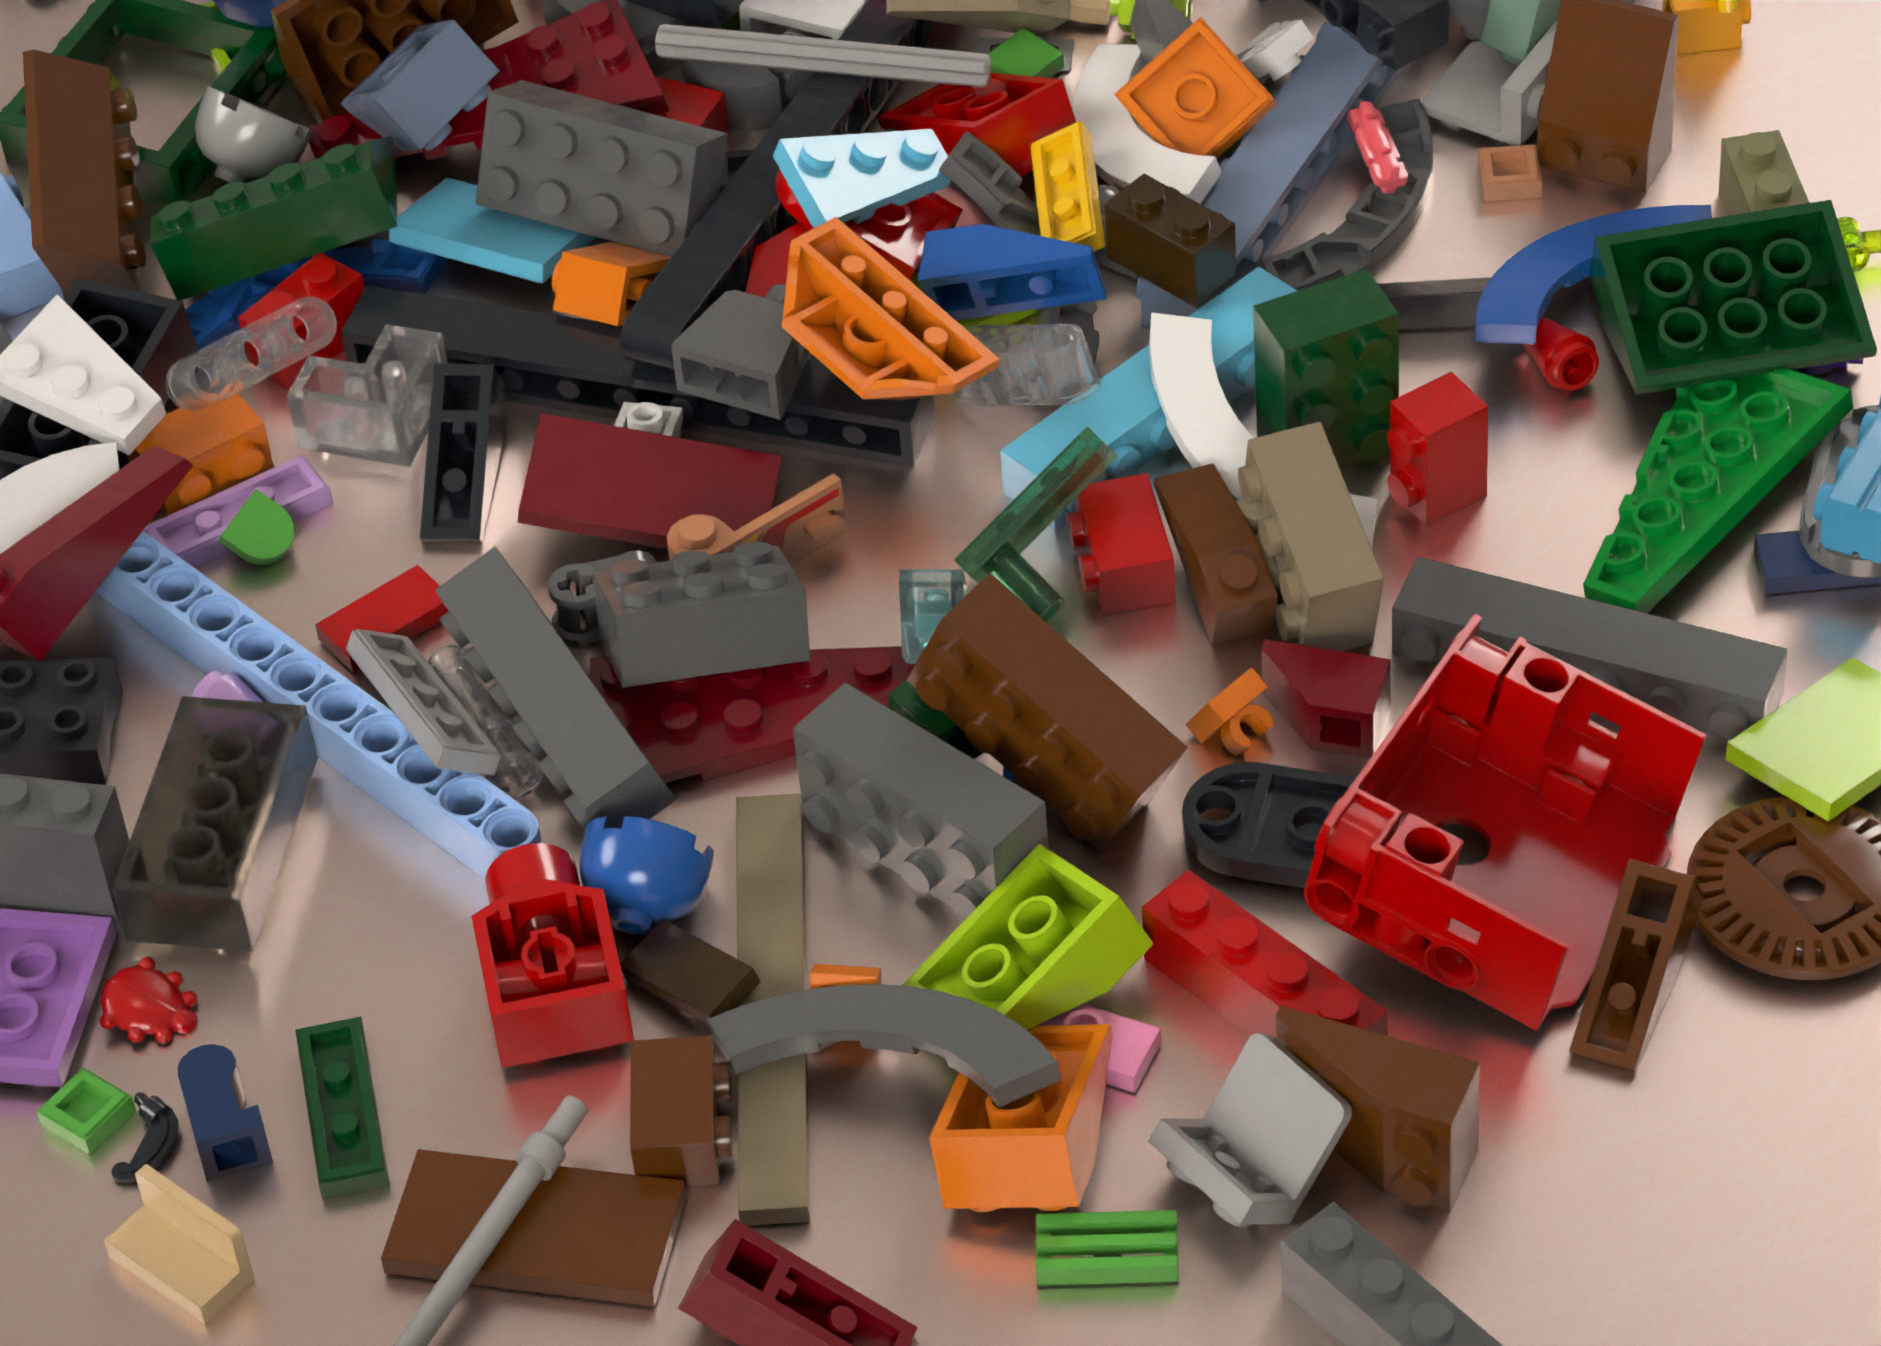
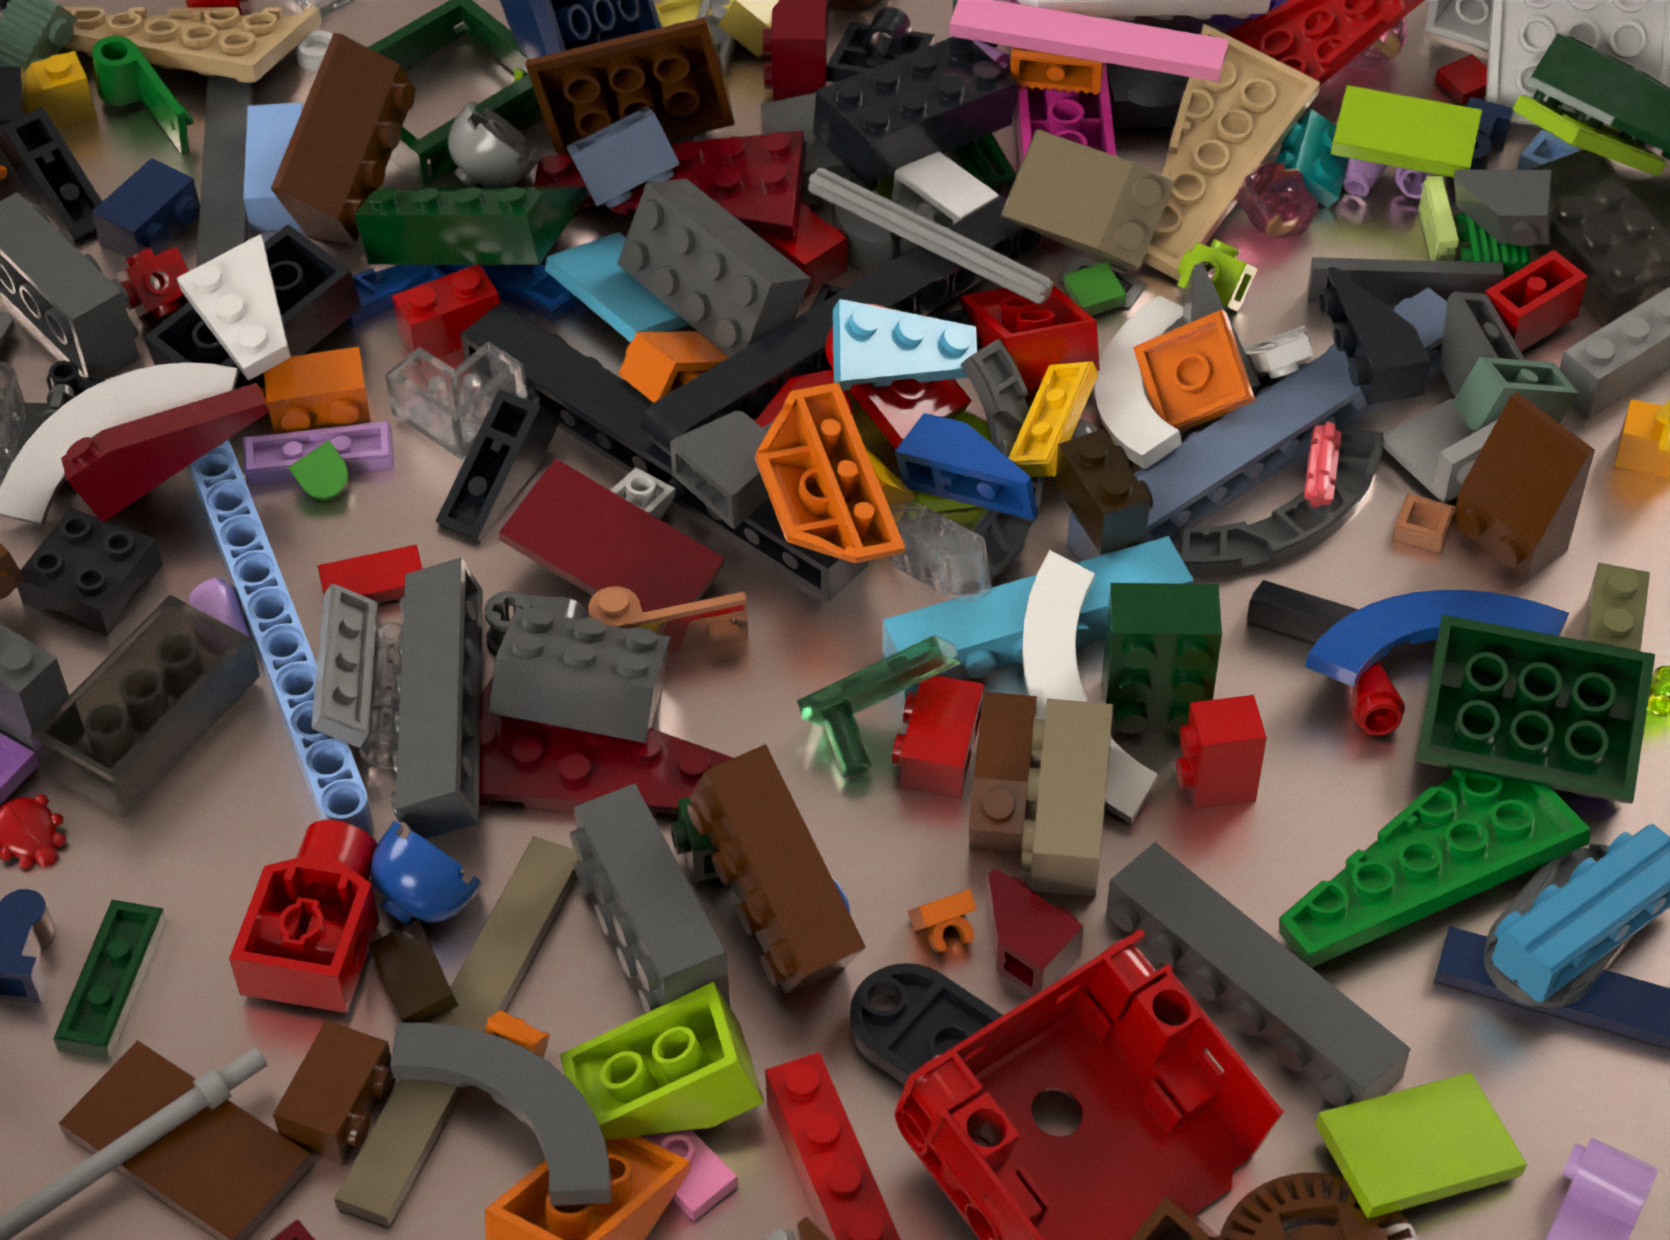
camera: 20 degrees right, 5 degrees up
clear beam [166,296,337,411] -> none
clear light blue slope [899,569,969,664] -> none

